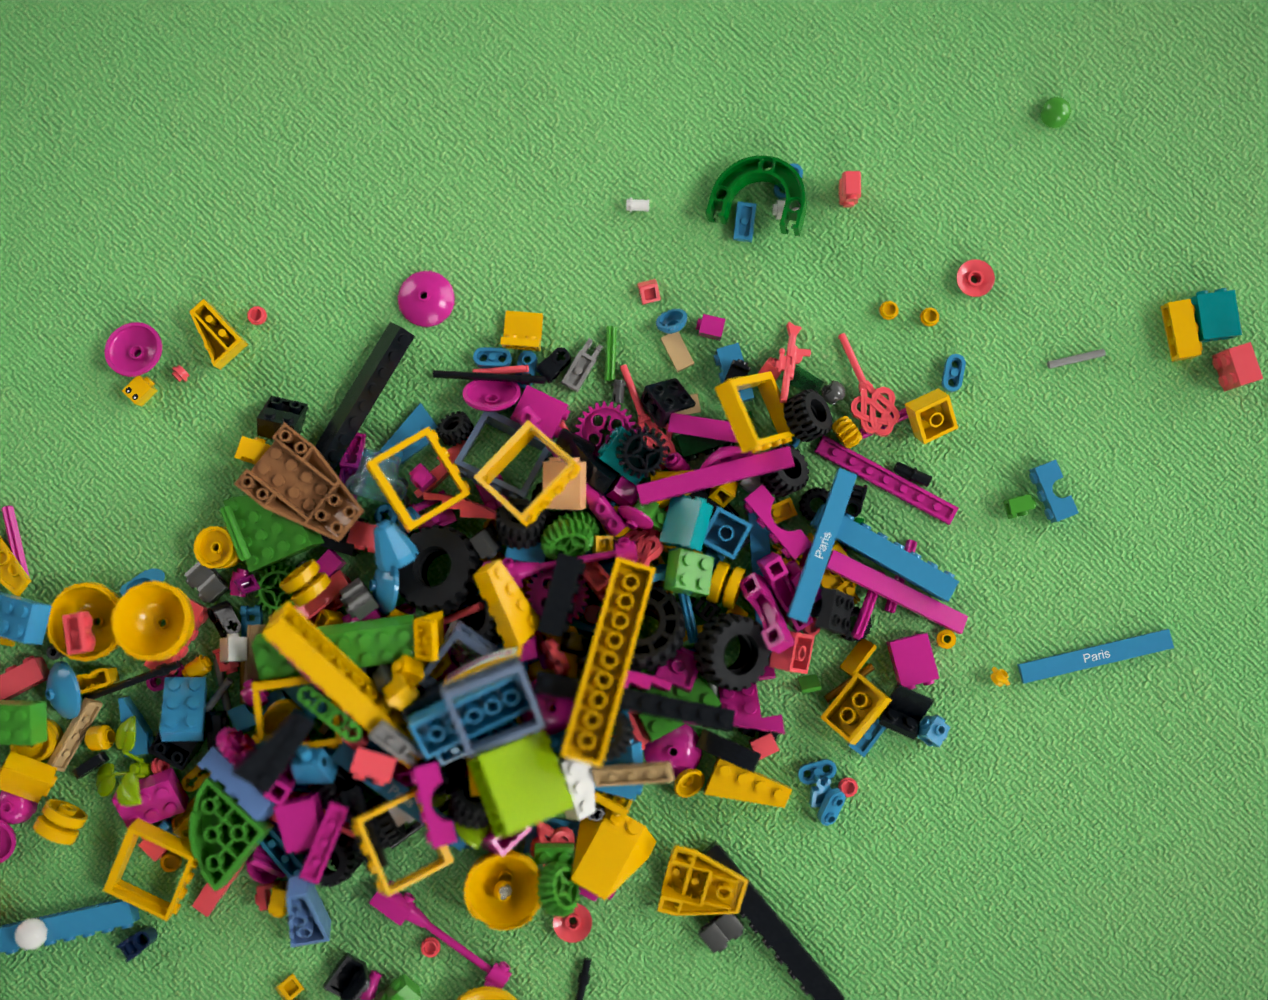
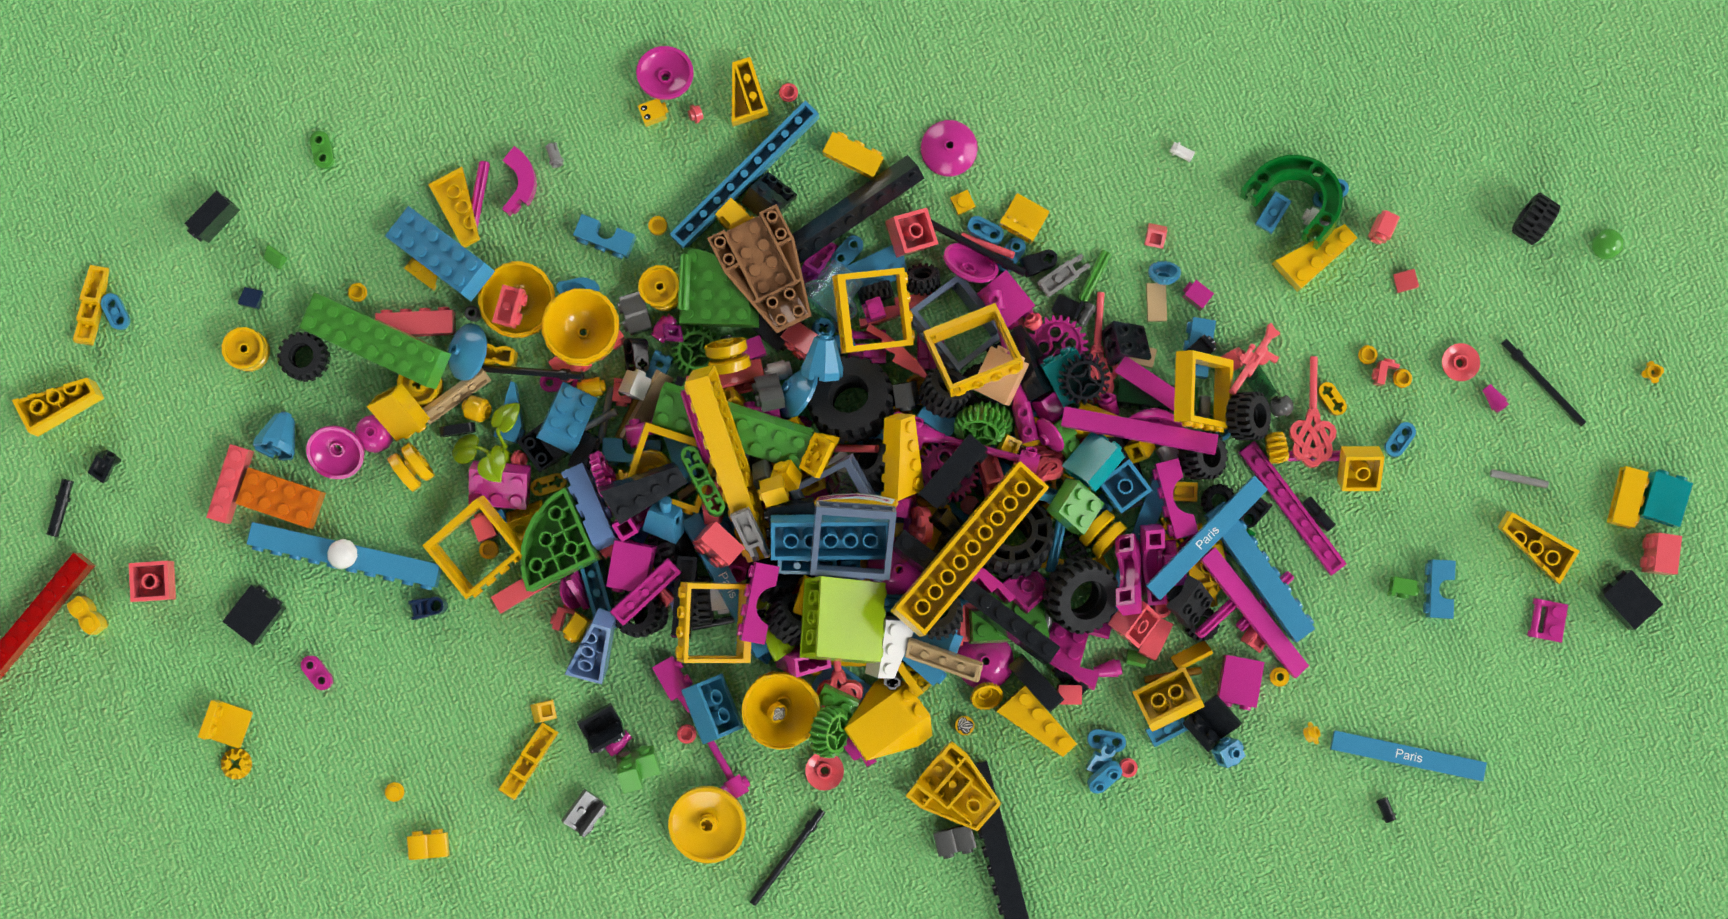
camera: 20 degrees right, 0 degrees up
none -> dark pink arch [502,146,537,217]
none -> light grey pin [545,142,564,168]
none -> dark azure arch [573,214,637,259]
none -> yellow tile [648,216,668,236]
none -> dark azure brick [670,100,819,250]
none -> dark azure brick [681,674,744,744]
none -> white brick [764,360,793,381]
none -> yellow brick [822,131,884,180]
none -> dark azure plate [831,235,863,269]
none -> black tyre [857,280,894,305]
none -> coral brick [885,208,938,258]
none -> yellow plate [950,189,976,216]
none -> tile [955,716,974,735]
none -> coral plate [1024,313,1043,330]
none -> black bracket [1052,294,1084,321]
none -> dark pink cone [1093,658,1123,677]
none -> coral slope [1138,618,1173,661]
none -> light grey pin [1196,396,1212,418]
none -> coral slope [1241,625,1266,653]
none -> yellow wedge [1272,224,1357,292]
none -> yellow beam [1317,382,1347,416]
none -> coral bracket [1372,358,1400,386]
none -> black pin [1376,797,1397,823]
none -> coral slope [1393,269,1419,293]
none -> dark pink cone [1482,384,1509,413]
none -> yellow wedge [1498,511,1580,584]
none -> black bar [1501,338,1586,427]
none -> black tyre [1512,193,1560,245]
none -> dark pink plate [1527,598,1568,643]
none -> black brick [1597,570,1663,630]
none -> yellow plate [1641,361,1664,384]

